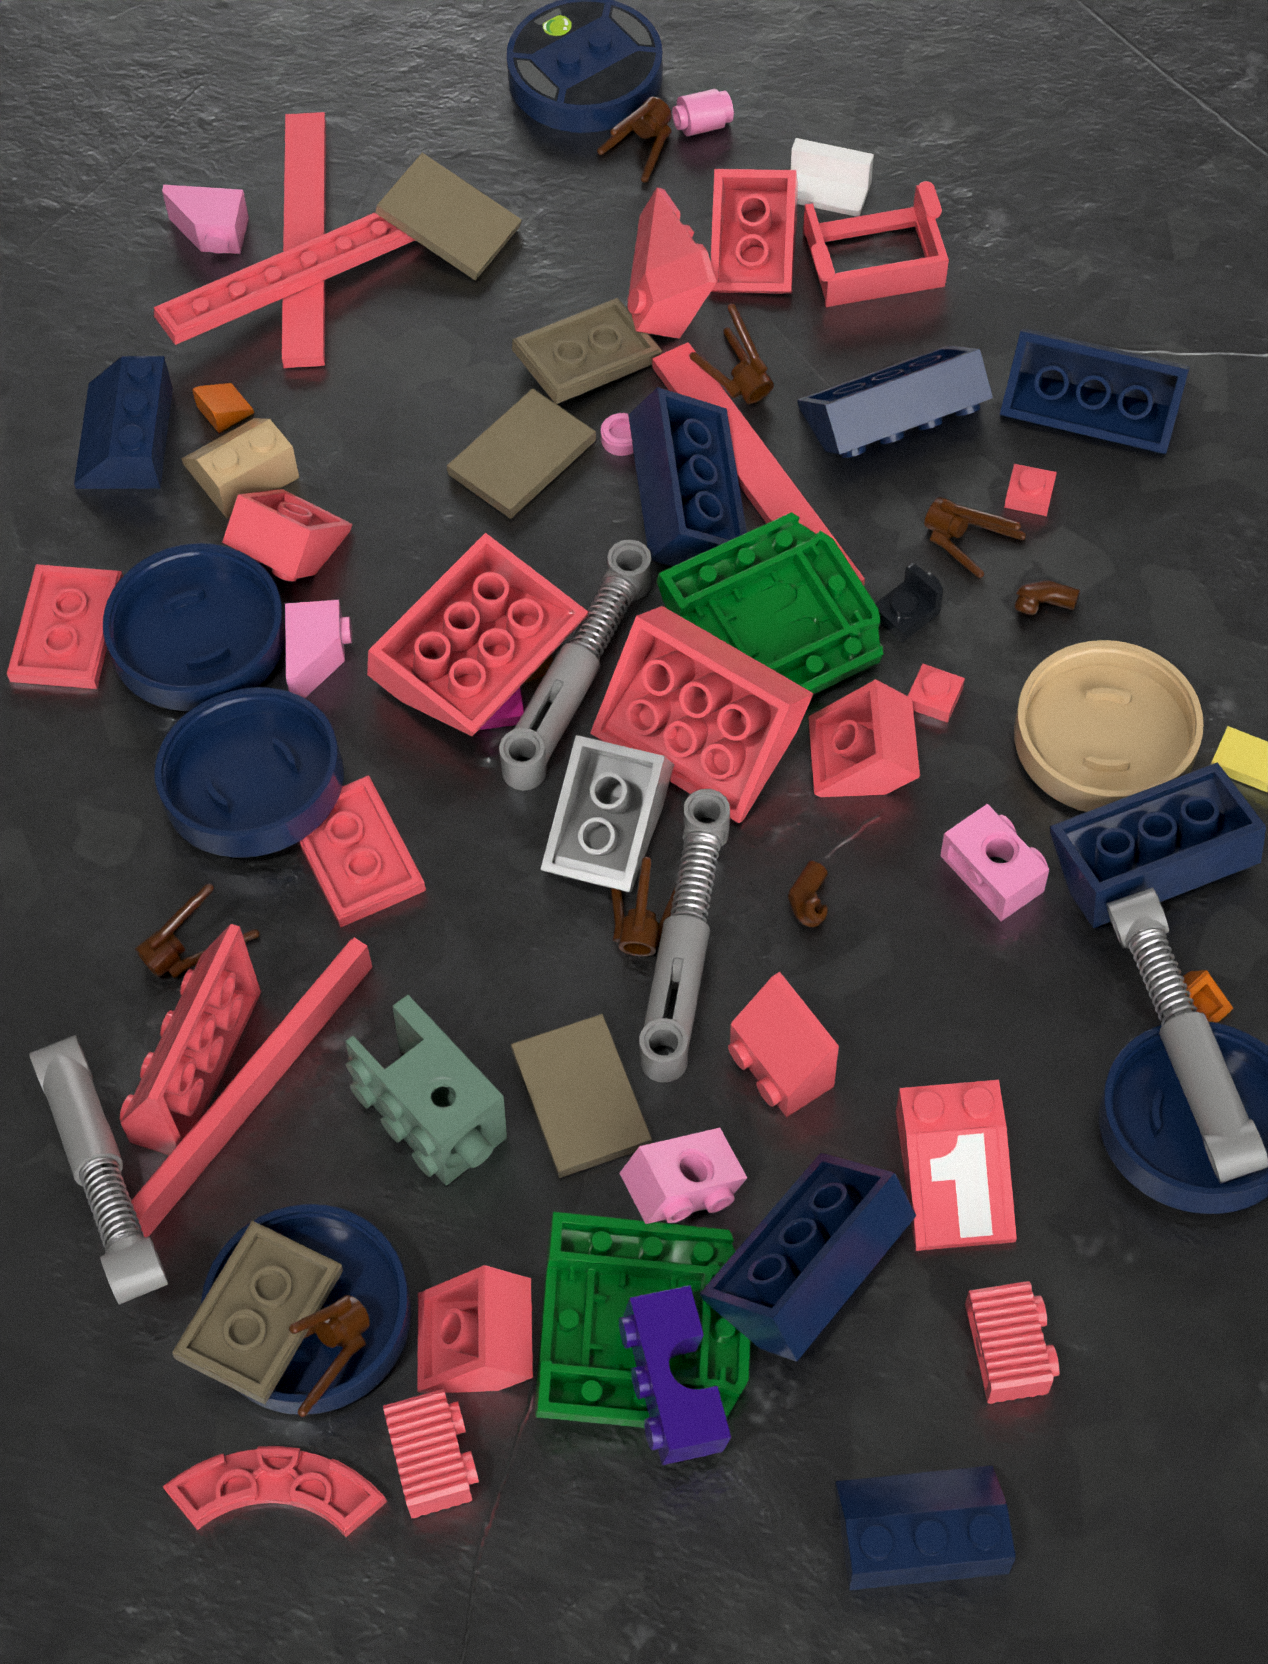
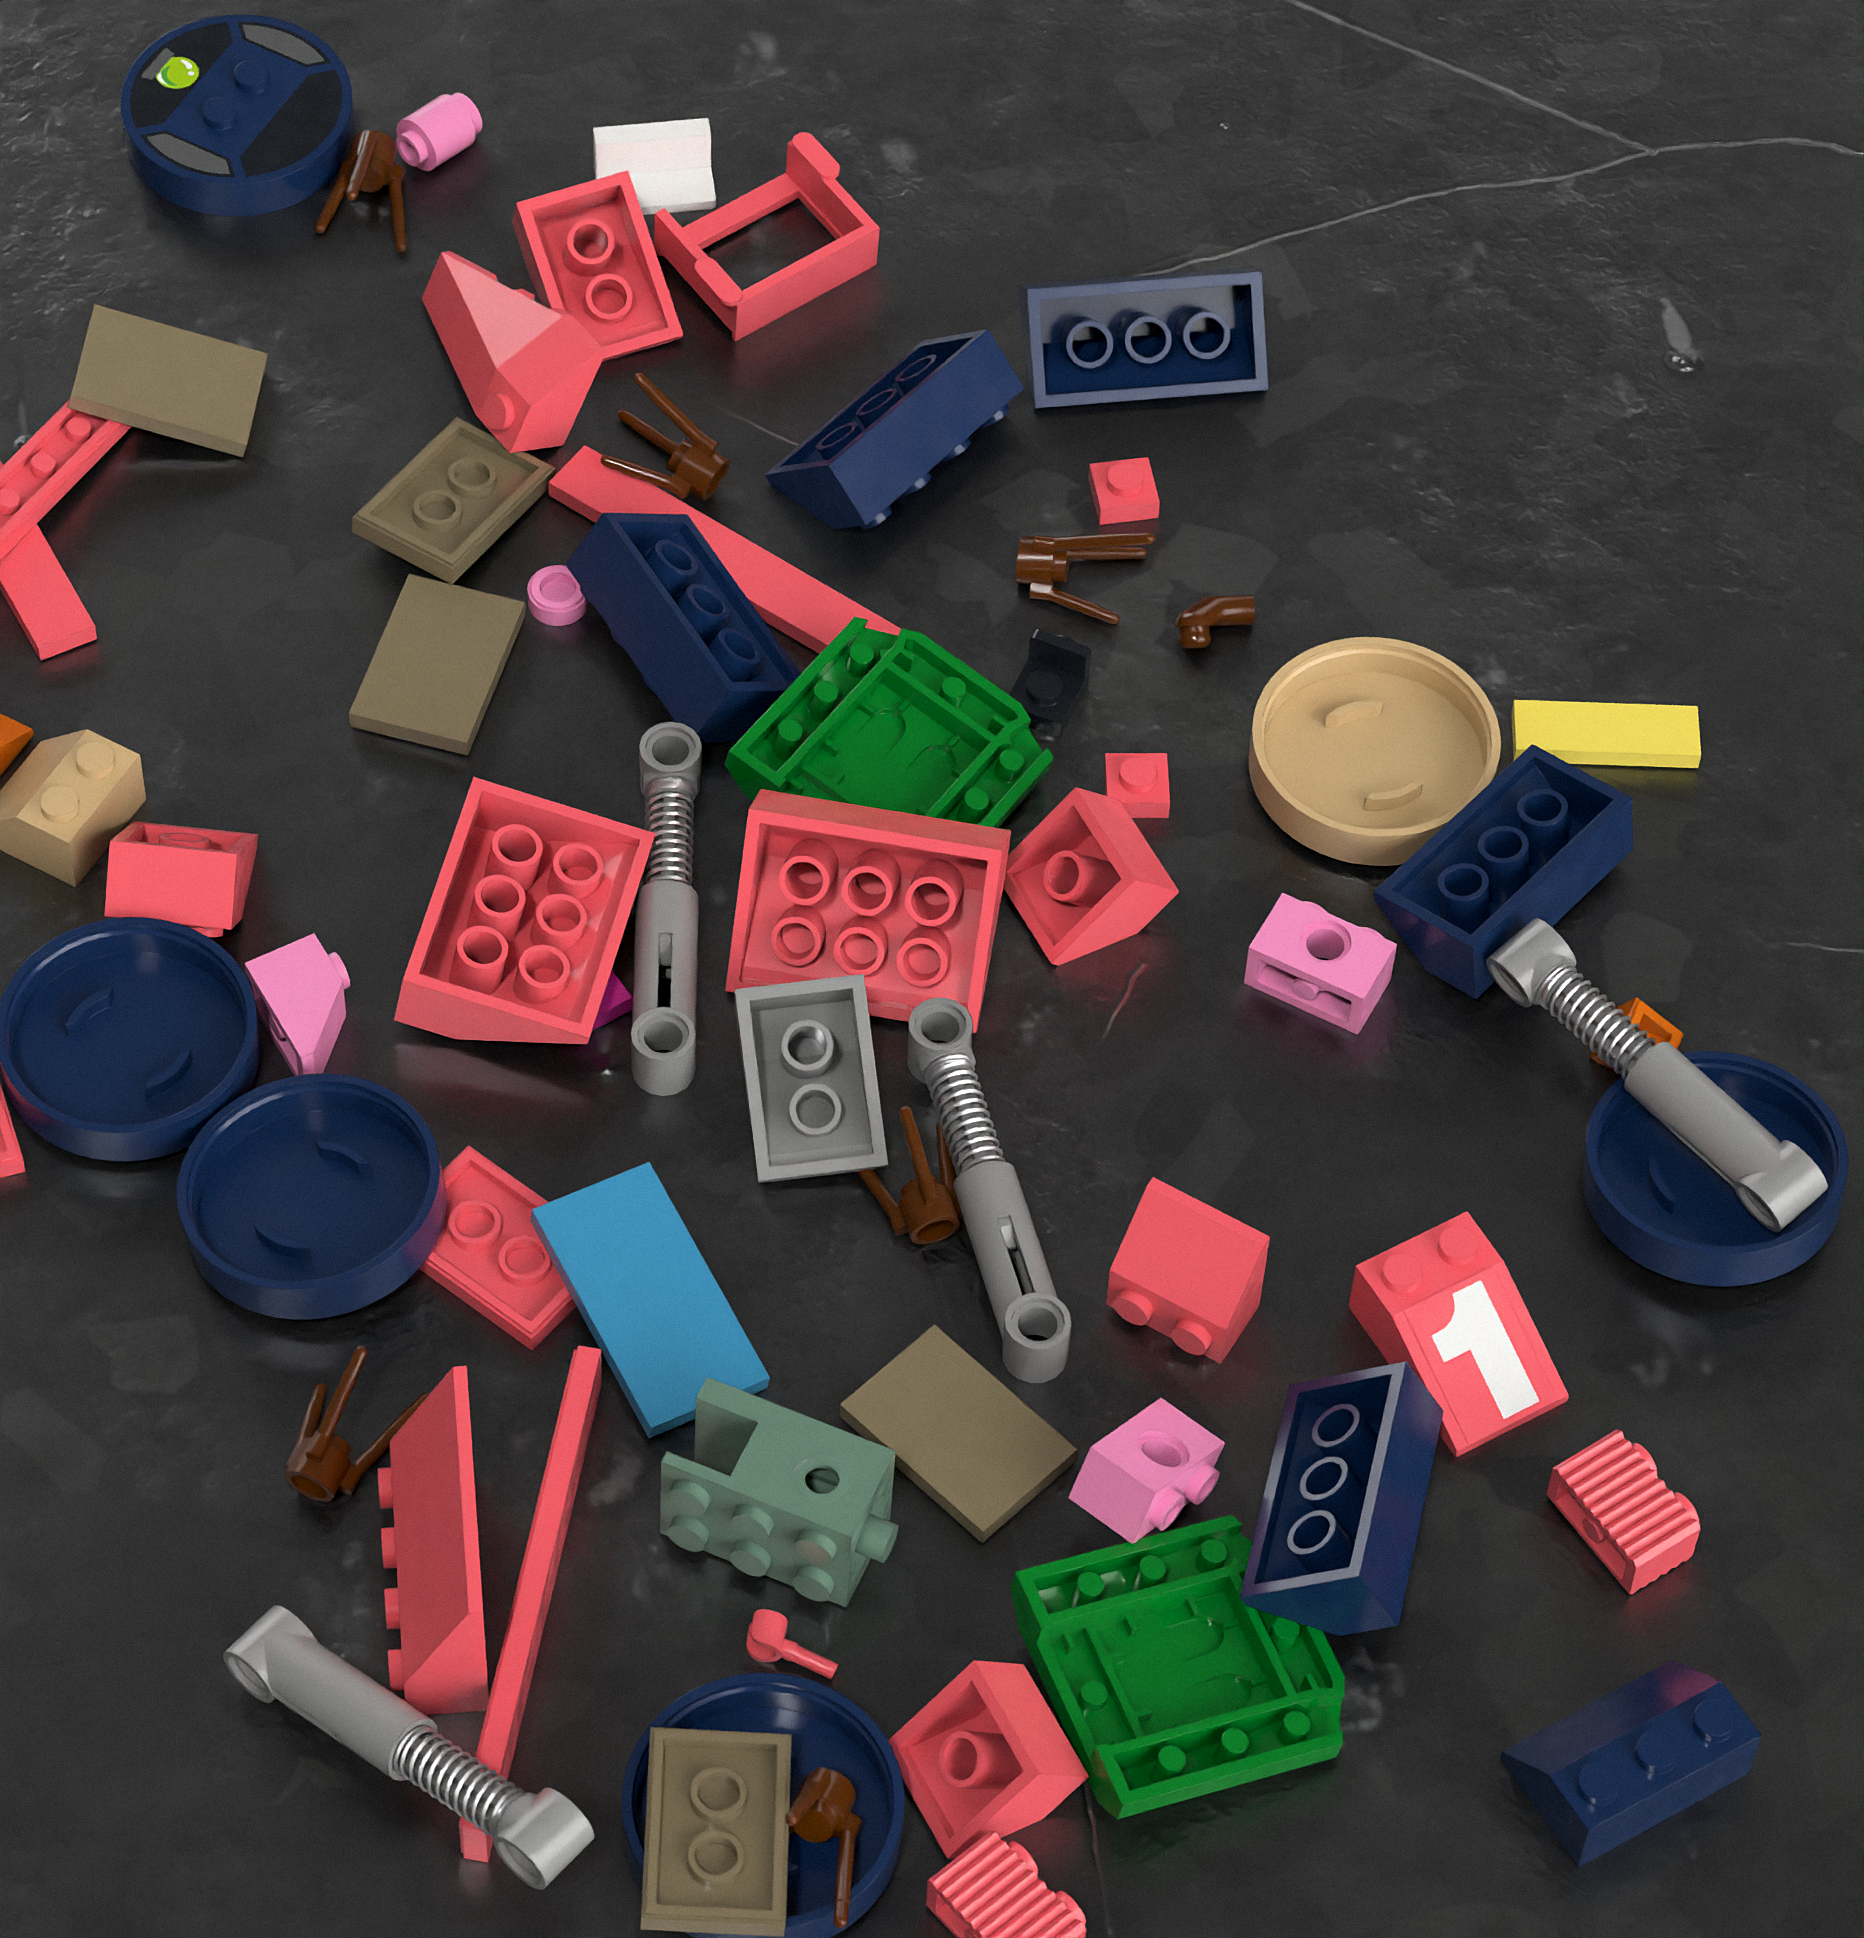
camera: 30 degrees left, 5 degrees down
dark purple arch [619,1285,731,1465] -> none
reddish brown arm [788,861,828,927] -> none
none -> dark azure tile [530,1162,770,1438]
none -> coral hand [746,1609,839,1680]

